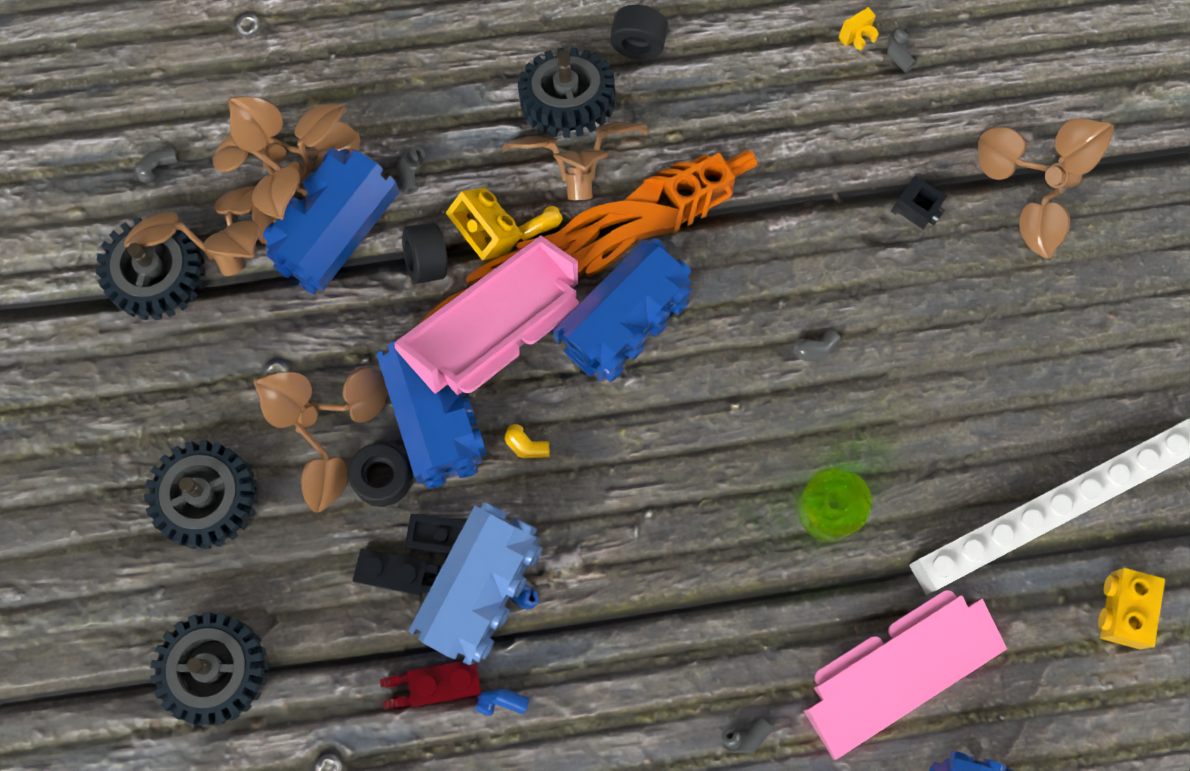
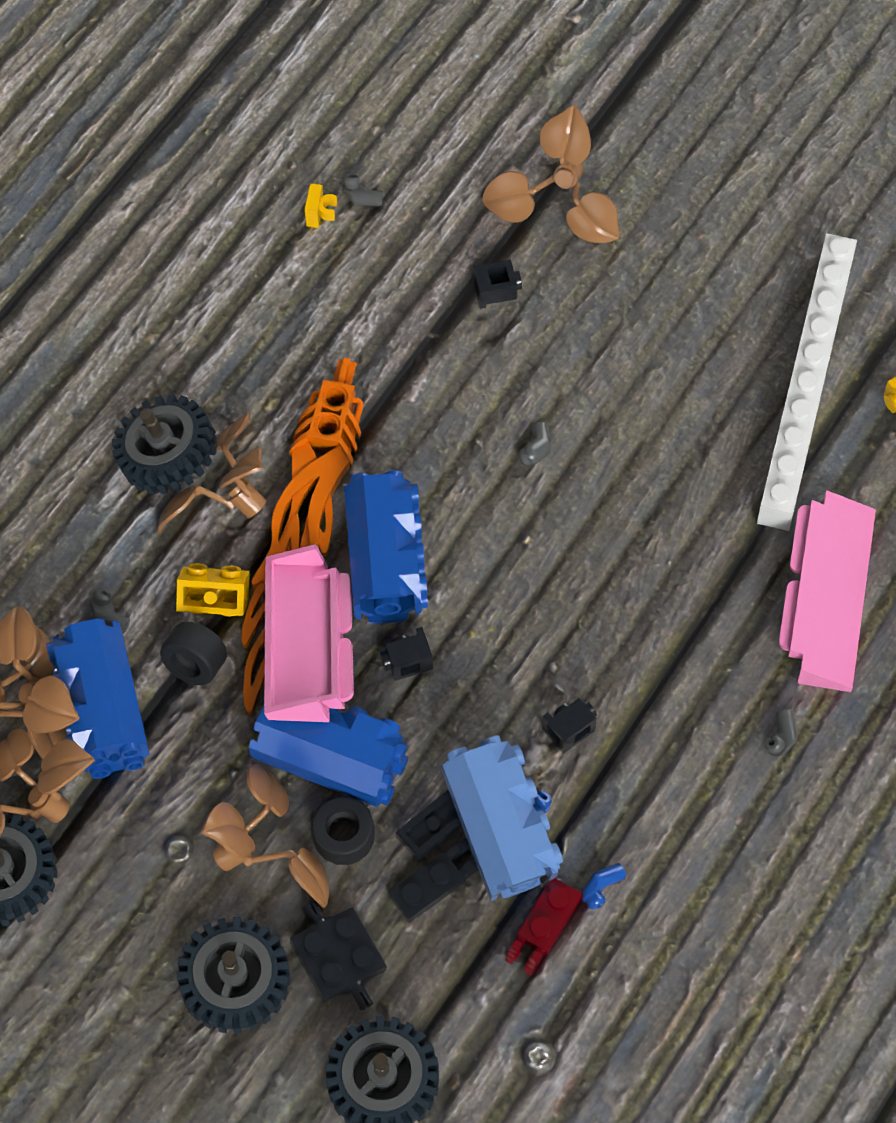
camera: 45 degrees left, 10 degrees down
yellow arm [505,424,550,458] -> none
yellow arm [518,206,562,241] -> none
black tyre [610,4,668,60] -> none
clear neon green brick [797,468,872,542] -> none
none -> black plate [290,900,387,1011]
none -> black brick [380,627,433,681]
none -> black brick [542,698,597,754]

